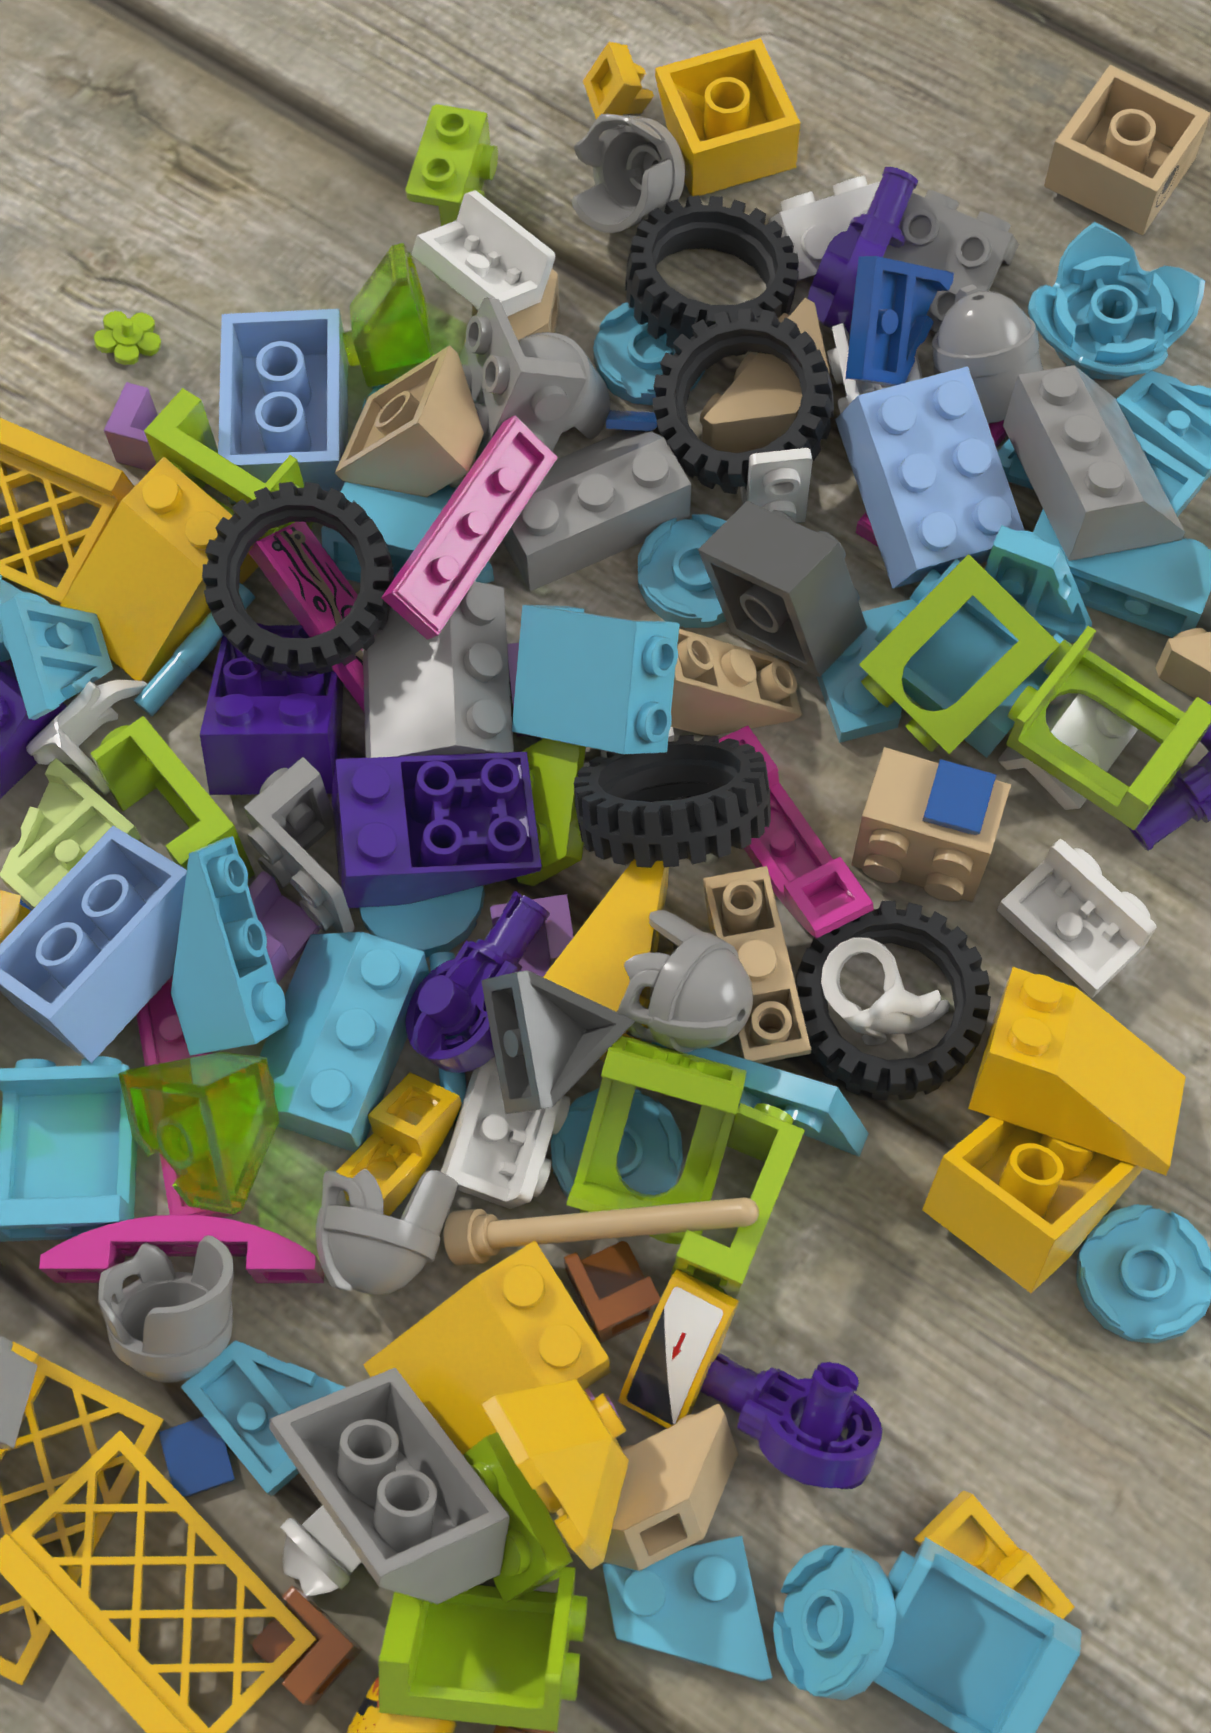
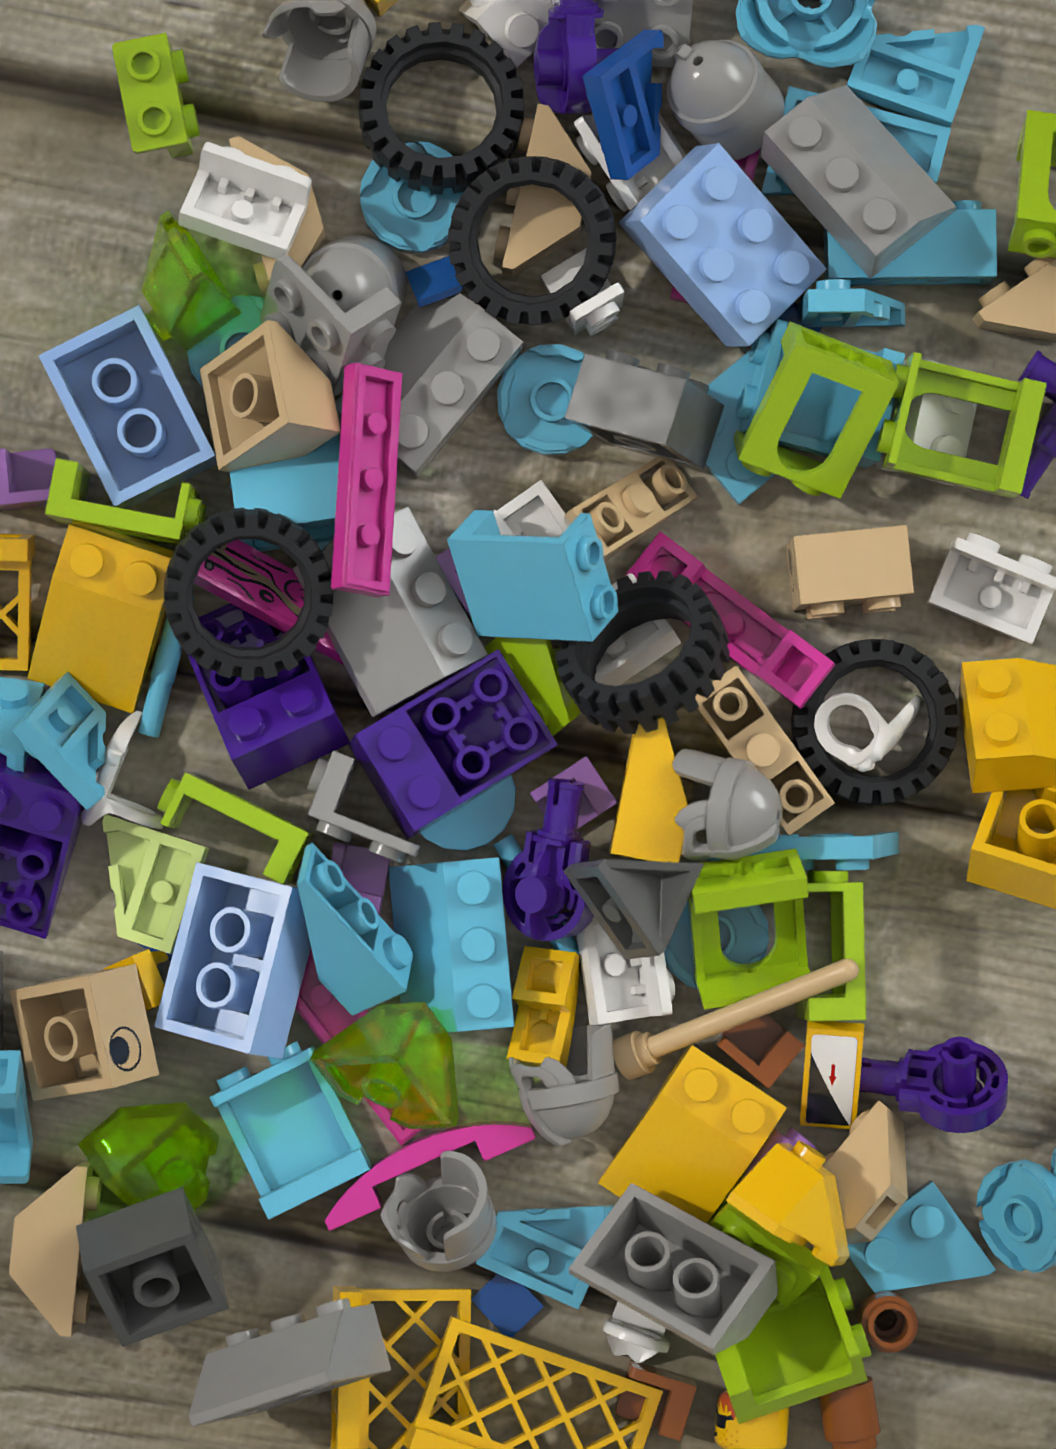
camera: 25 degrees left, 20 degrees up
blue piece [922,759,997,835] -> none
none -> dark orange brick [857,1291,918,1353]

